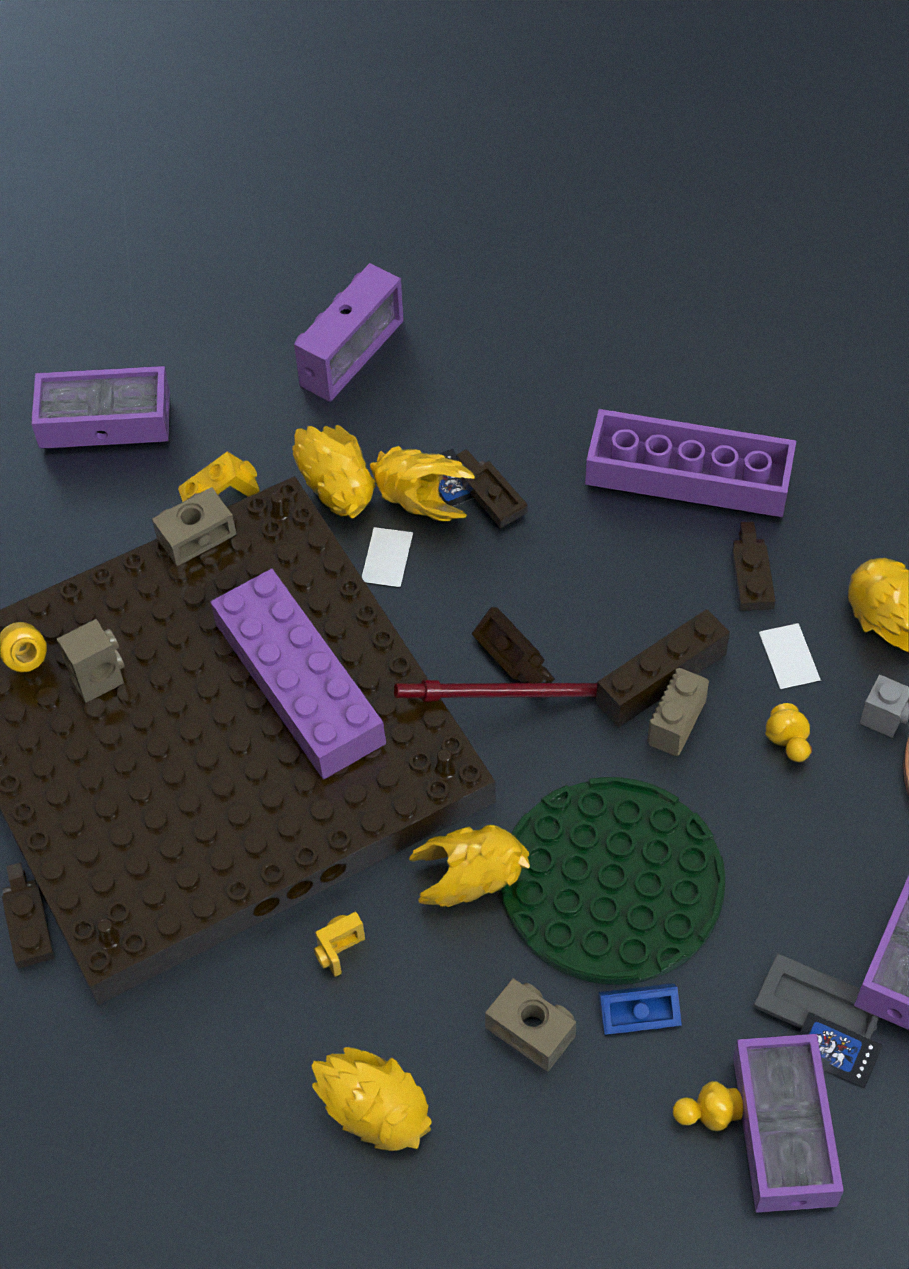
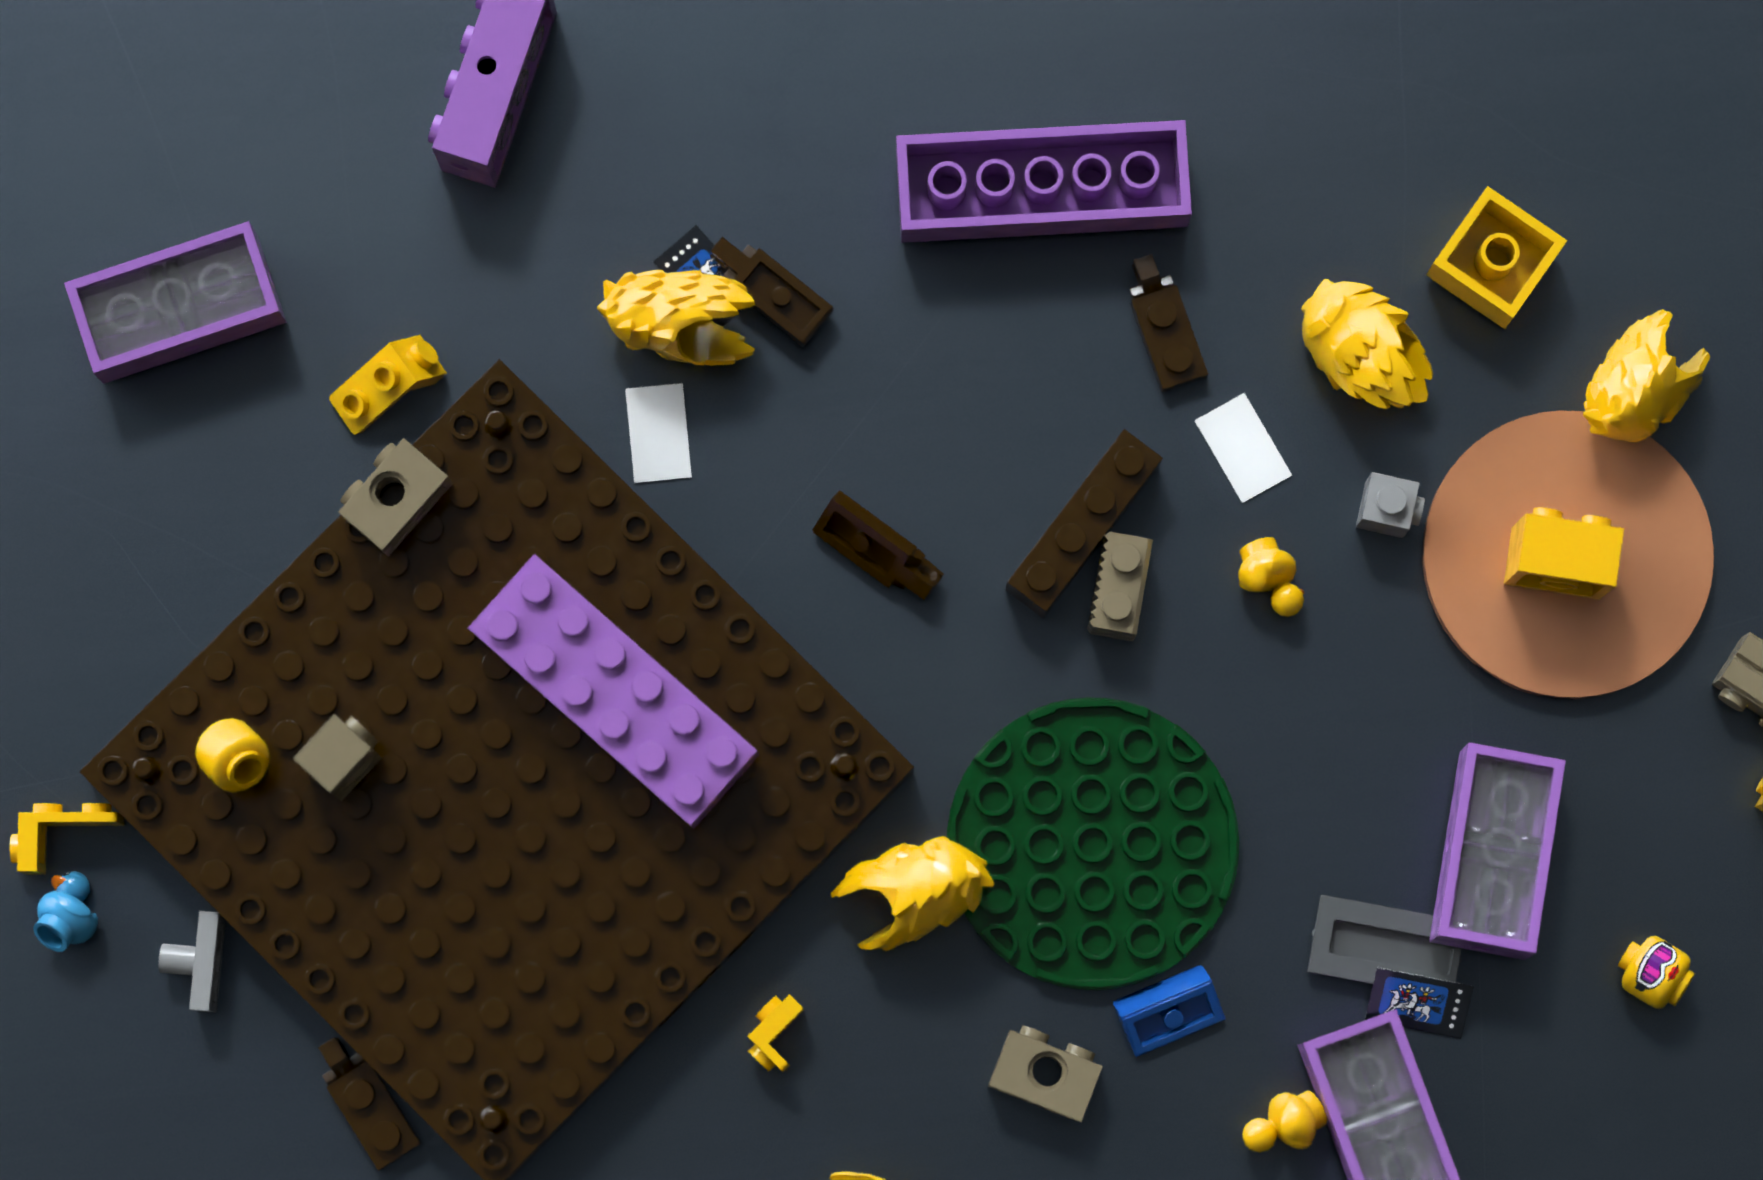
camera: 20 degrees left, 25 degrees up
yellow head [292,425,376,519] -> none
dark red bar [394,680,597,702] -> none

